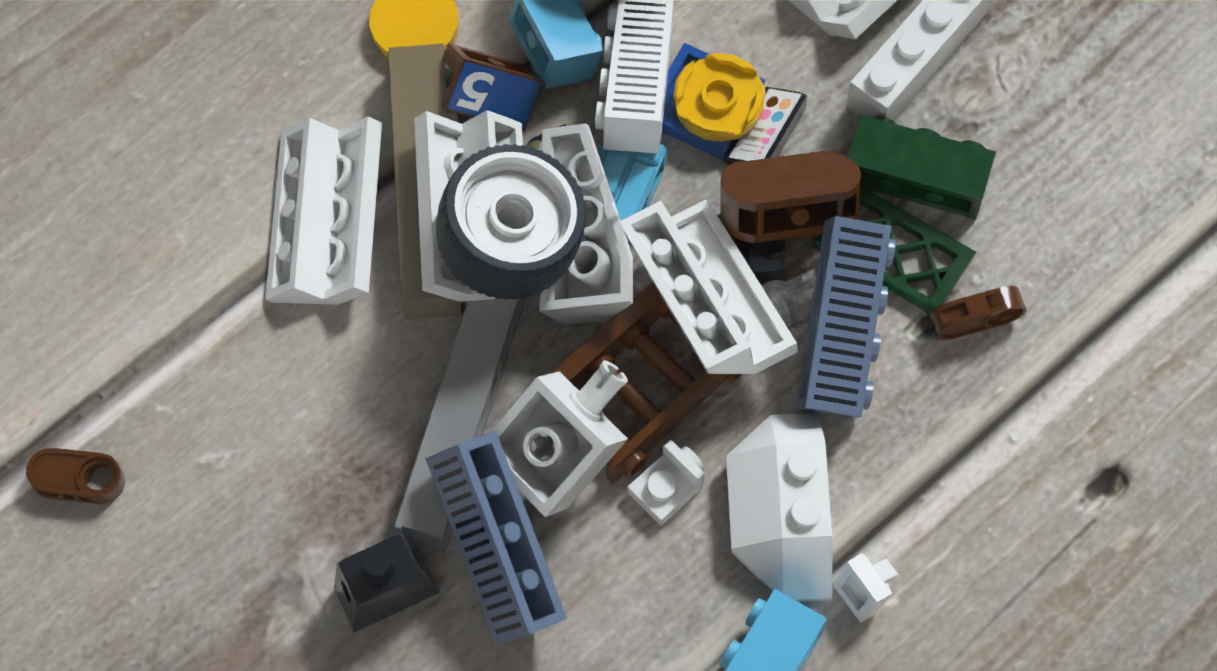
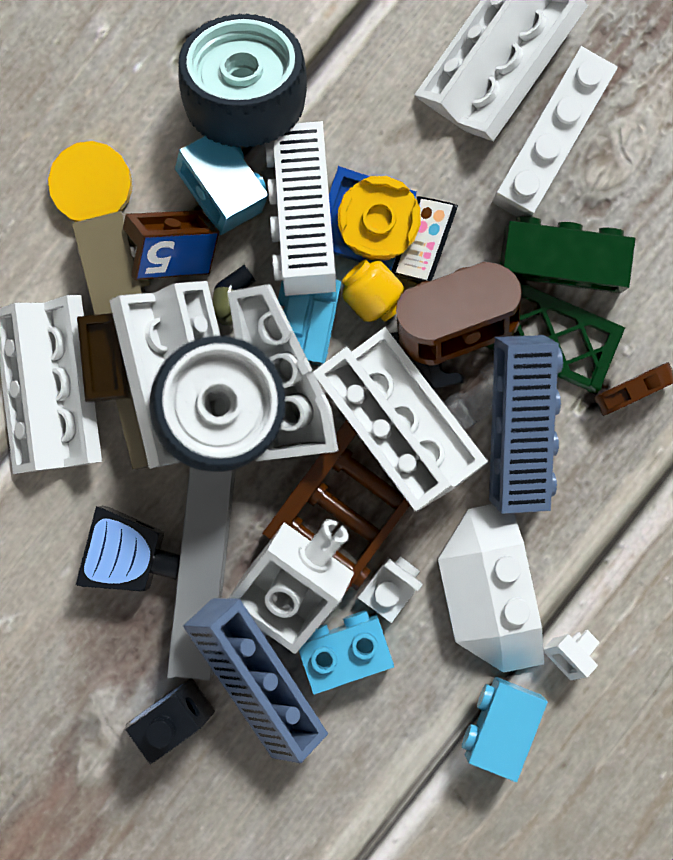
camera: 10 degrees left, 20 degrees up
none -> torso [76,505,180,591]
none -> dark brown tile [77,313,130,403]
none -> medium azure brick [299,611,394,695]
none -> yellow head [342,259,404,322]

